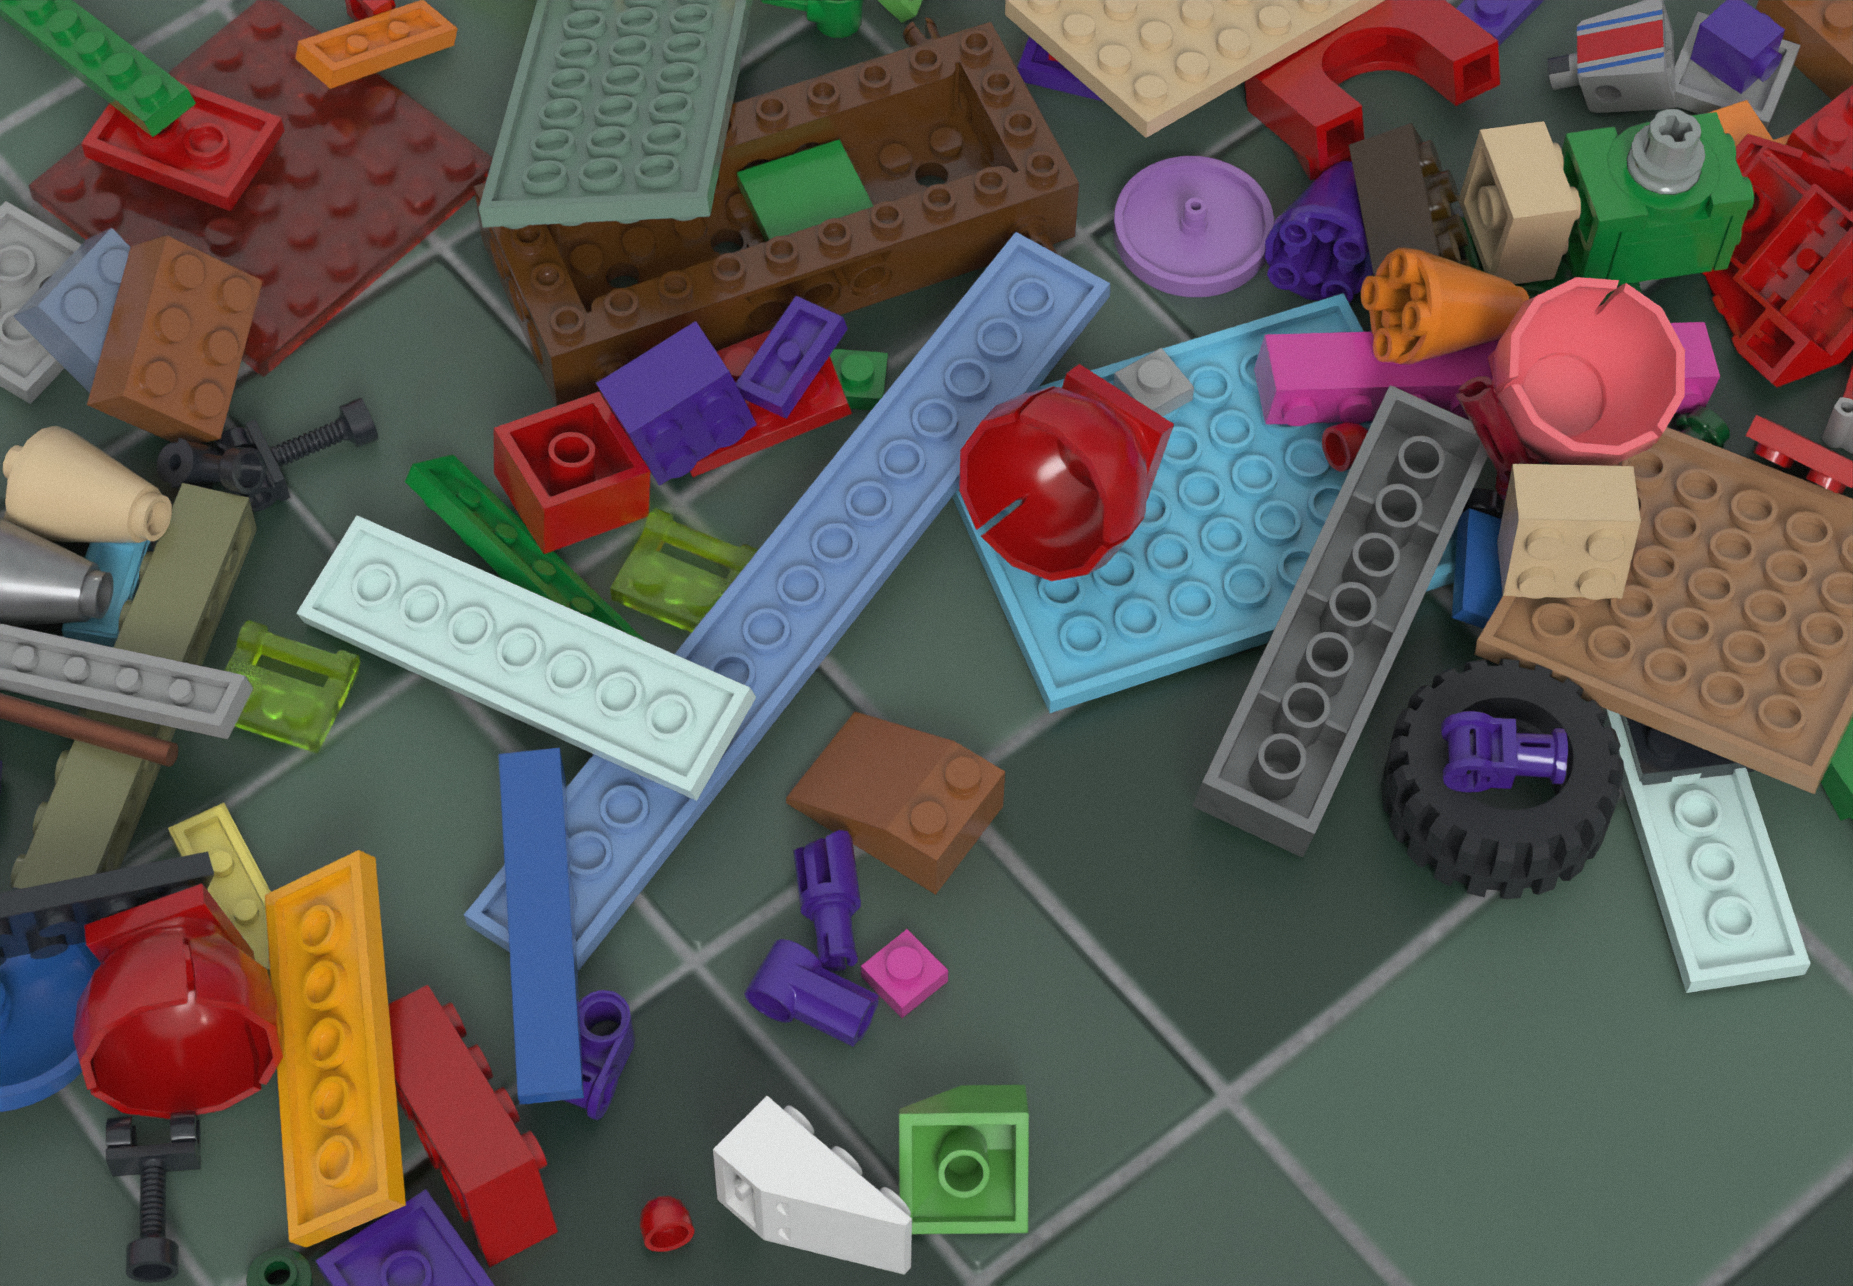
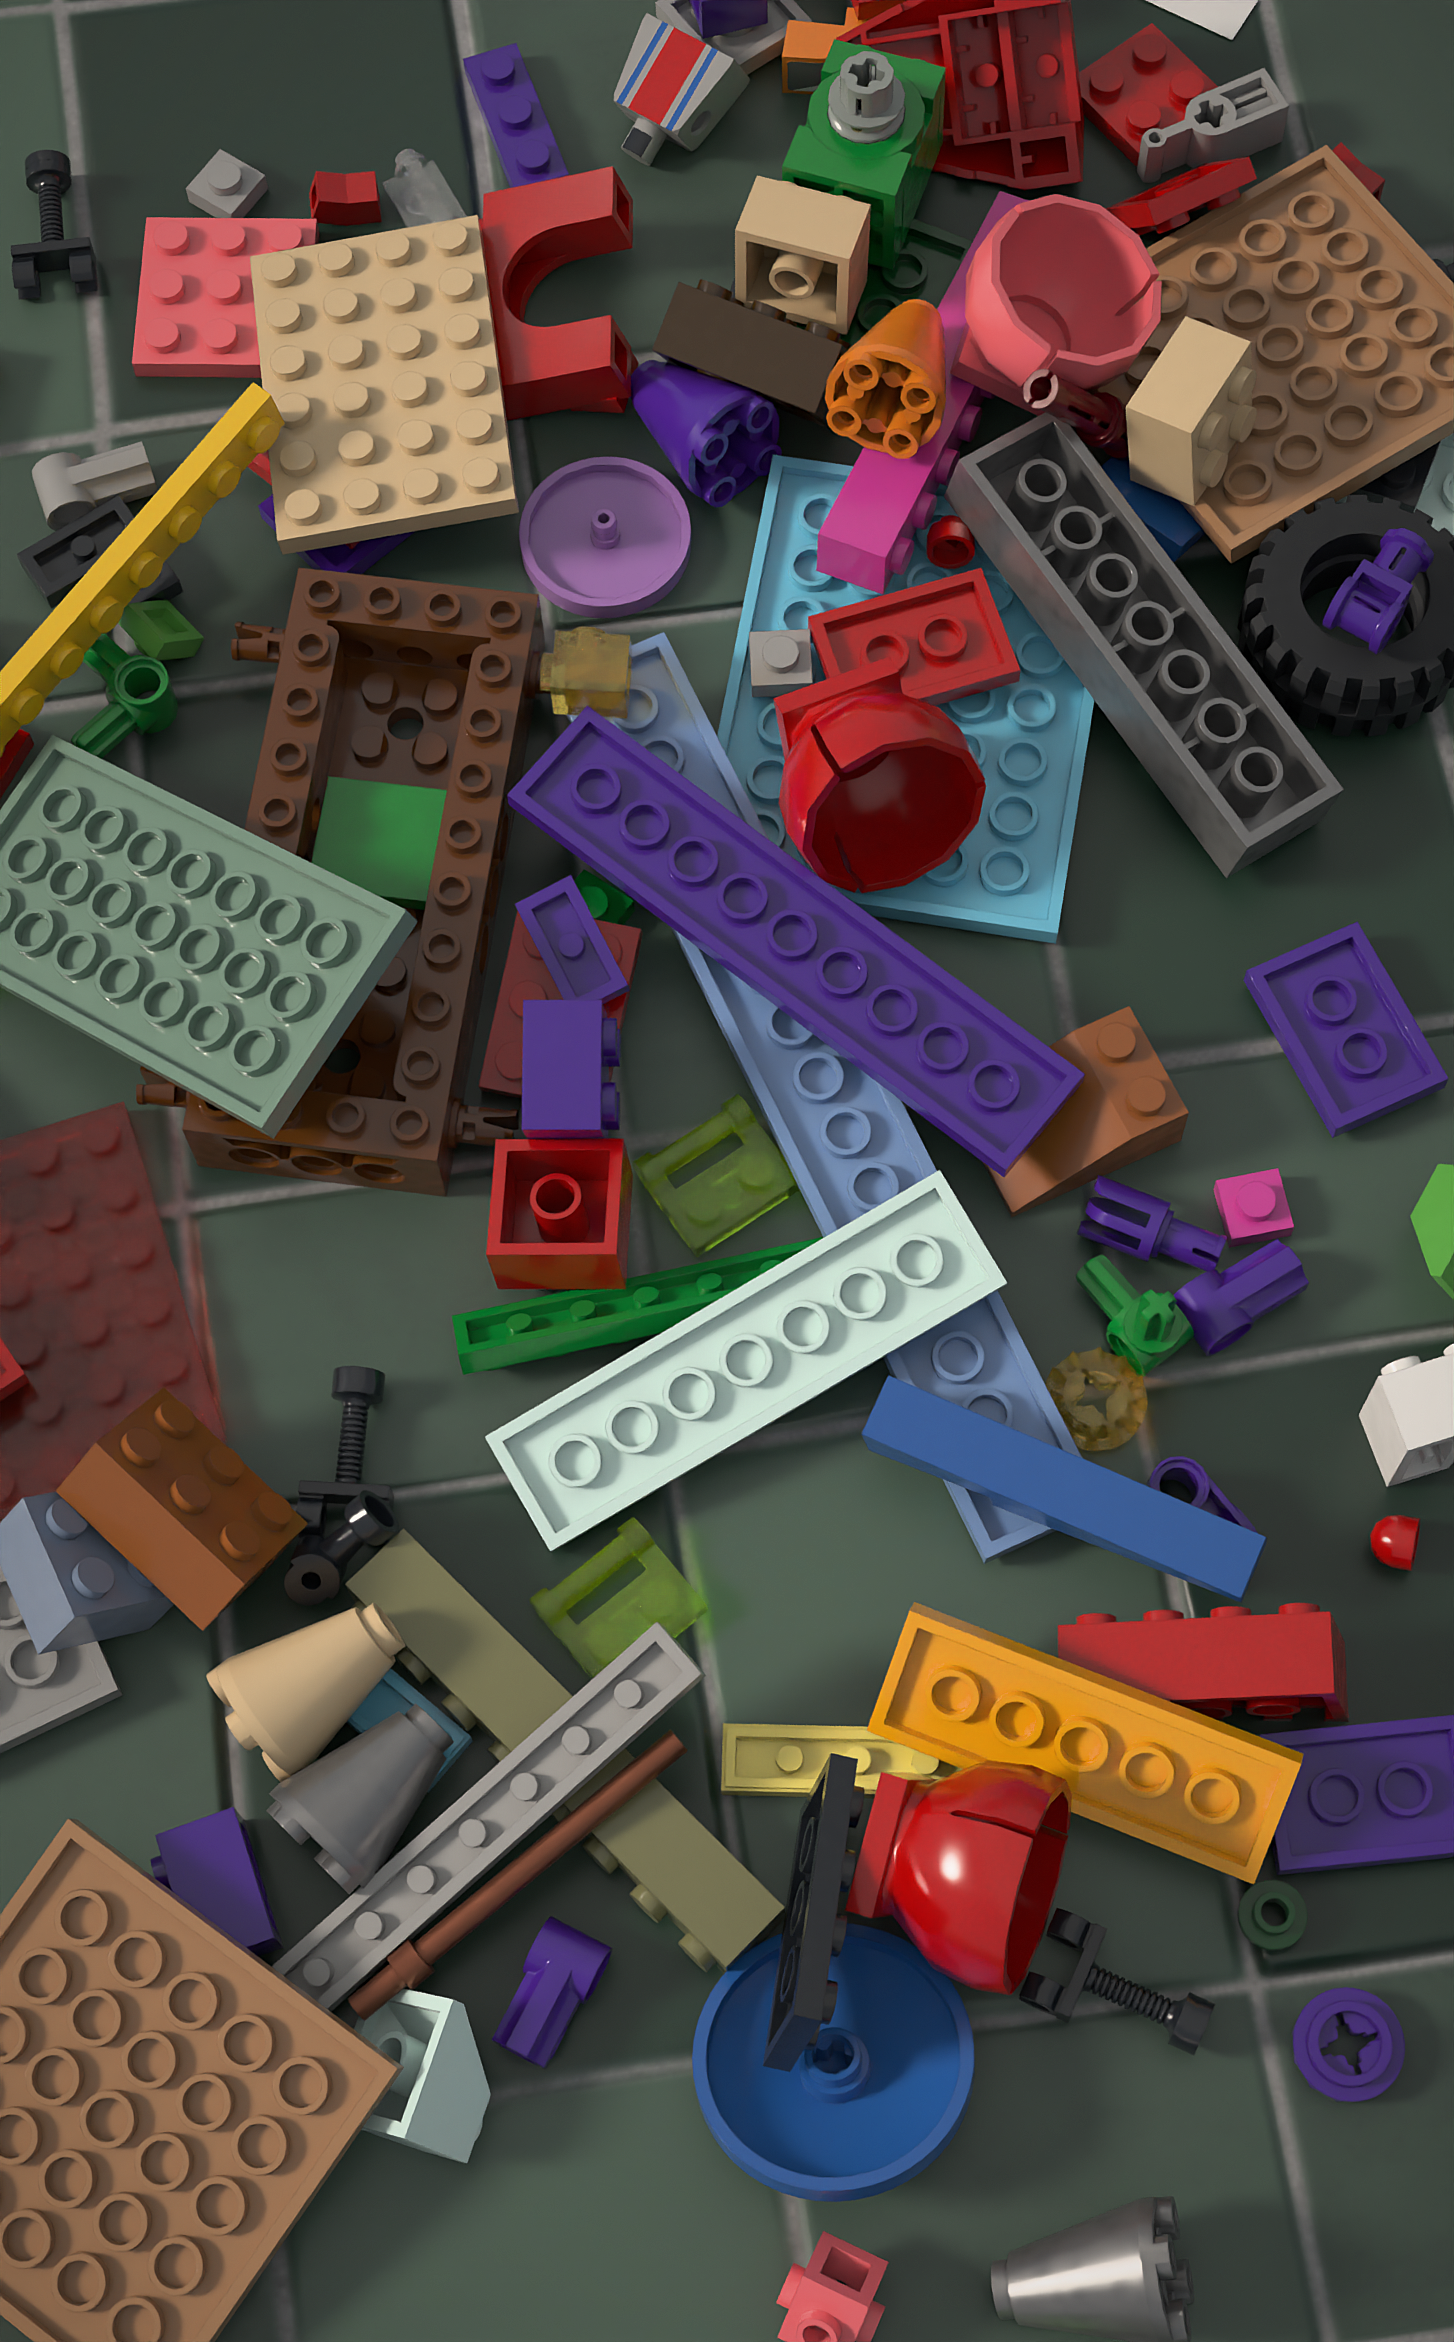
camera: 55 degrees left, 10 degrees up
none -> dark purple plate [507,705,1085,1178]
none -> clear yellow brick [540,627,633,718]
none -> red plate [808,568,1021,706]
none -> clear yellow gear [1045,1347,1148,1451]
none -> green axle [1076,1255,1194,1378]
none -> dark purple plate [1244,921,1449,1138]

